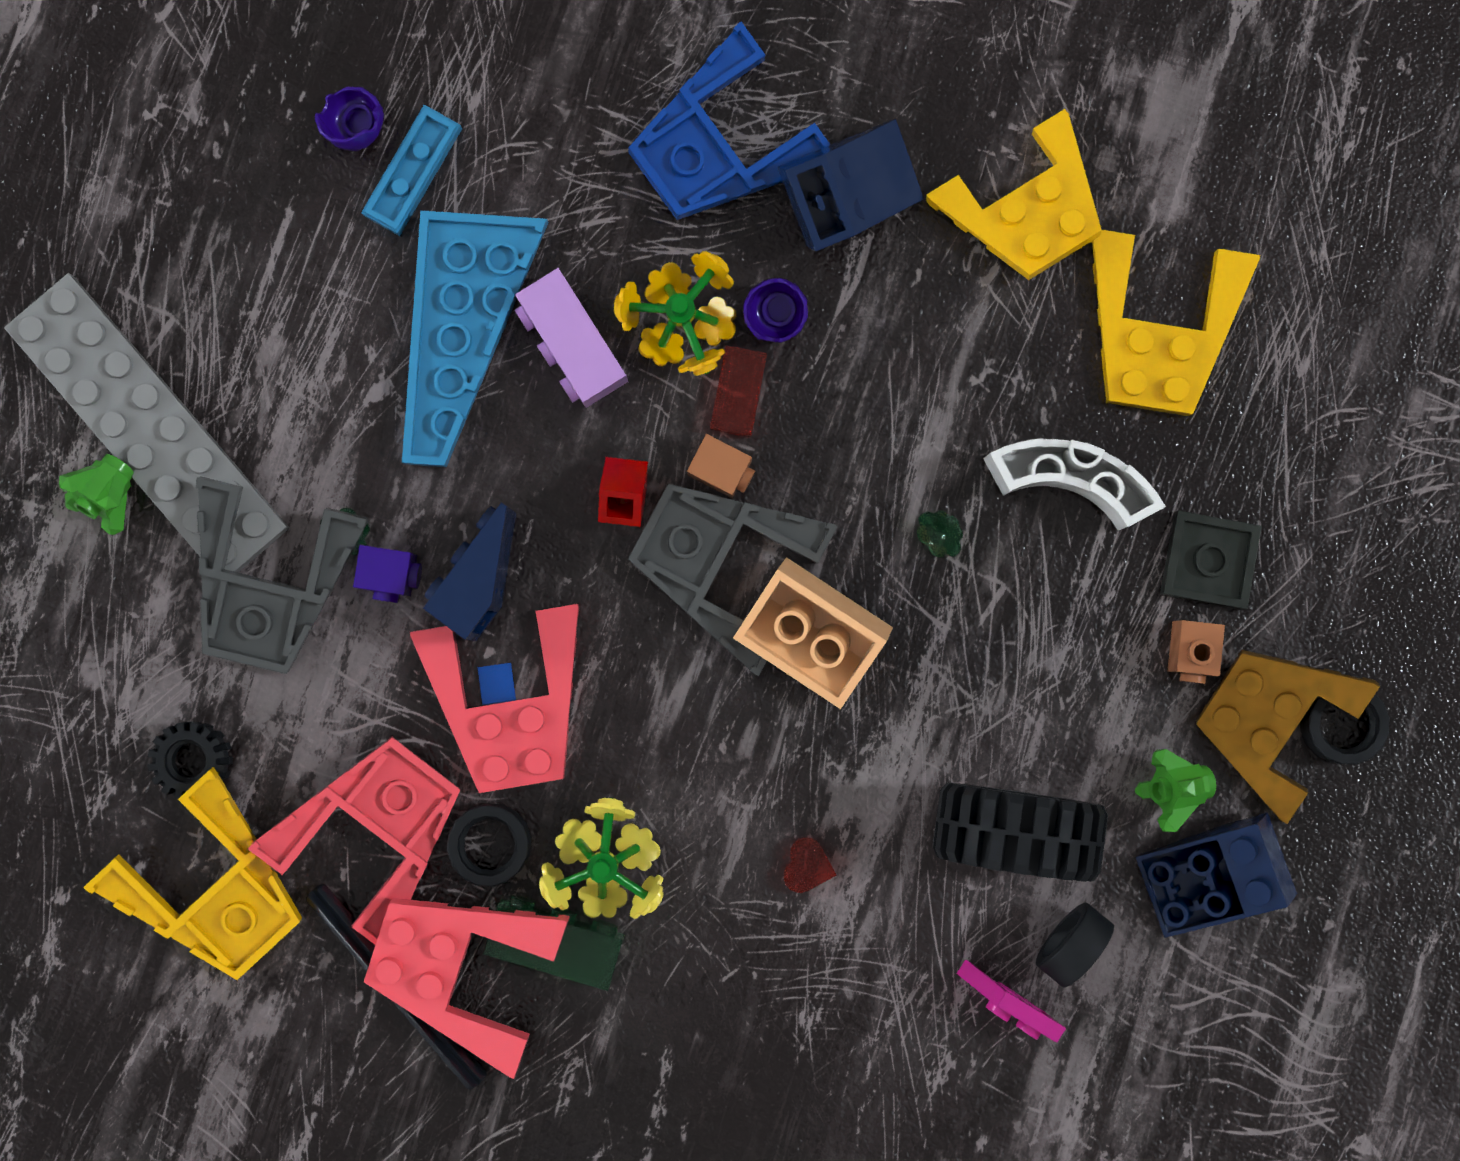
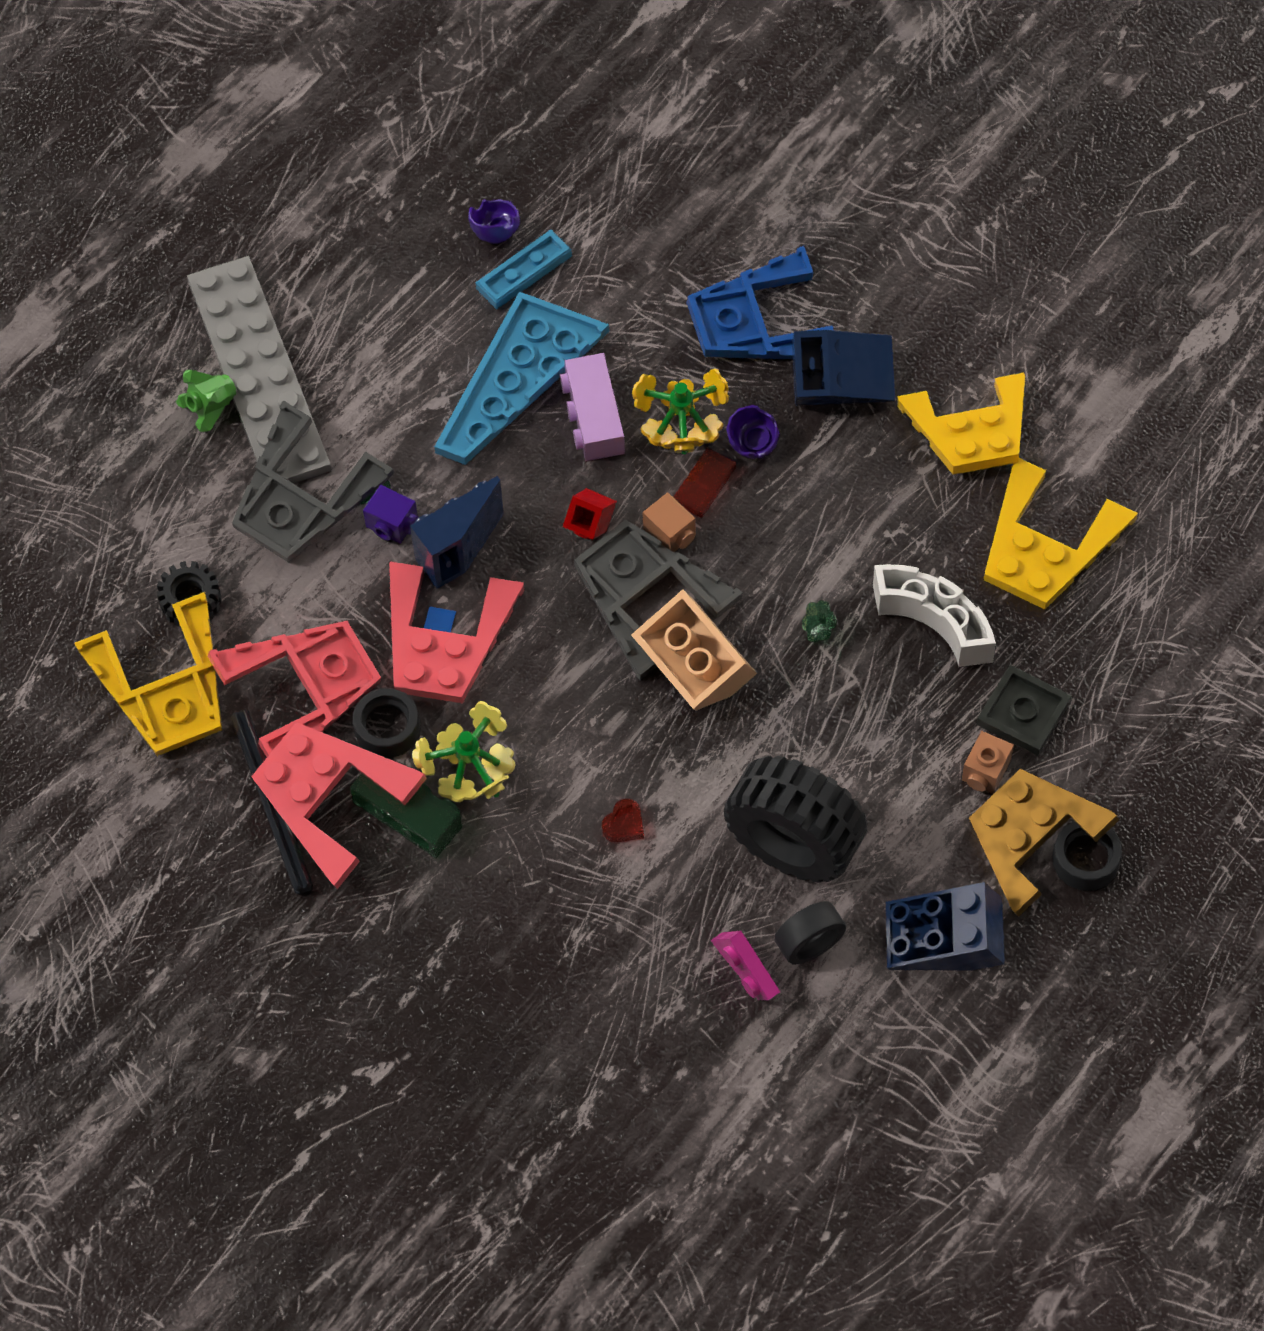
camera: 20 degrees right, 25 degrees down
bright green rock [1135,749,1216,832] -> none

